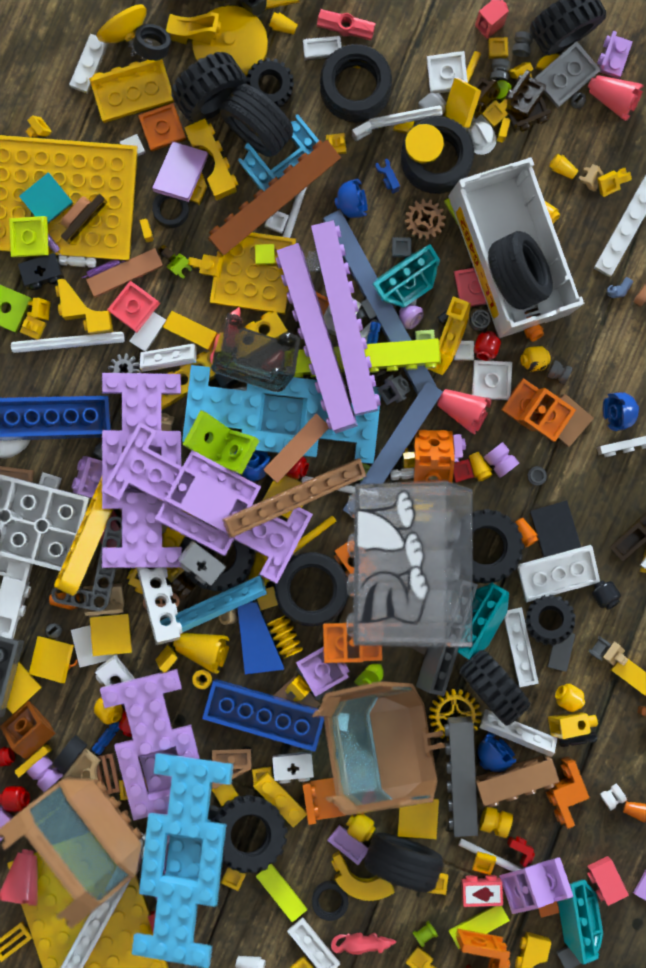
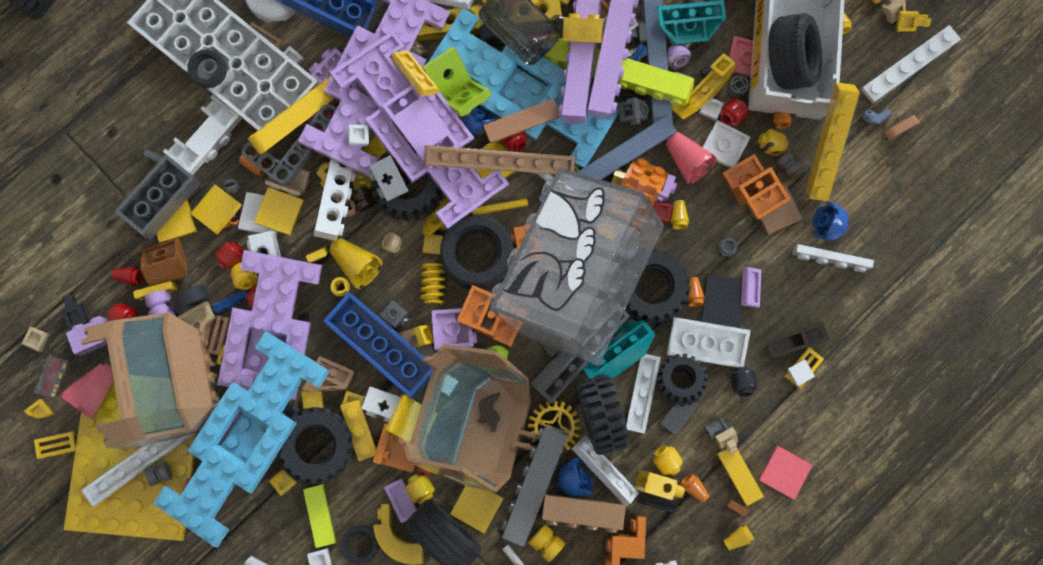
camera: 25 degrees right, 5 degrees down
medium azure plate [160,575,267,633] -> none
blue slope [237,601,284,674] -> none
lavender wheel [483,442,519,478] -> none
none -> dark grey wheel [145,461,172,486]
none -> red head [216,241,244,270]
none -> white tile [348,125,369,146]
none -> dark grey bracket [381,301,410,329]
none -> yellow tile [385,395,435,443]
none -> yellow tile [391,51,439,97]
none -> dark brown piece [478,392,500,432]
none -> yellow bracket [563,13,604,43]
none -> orange cone [681,473,710,503]
none -> lavender tile [741,267,761,308]
none -> yellow brick [805,82,860,201]

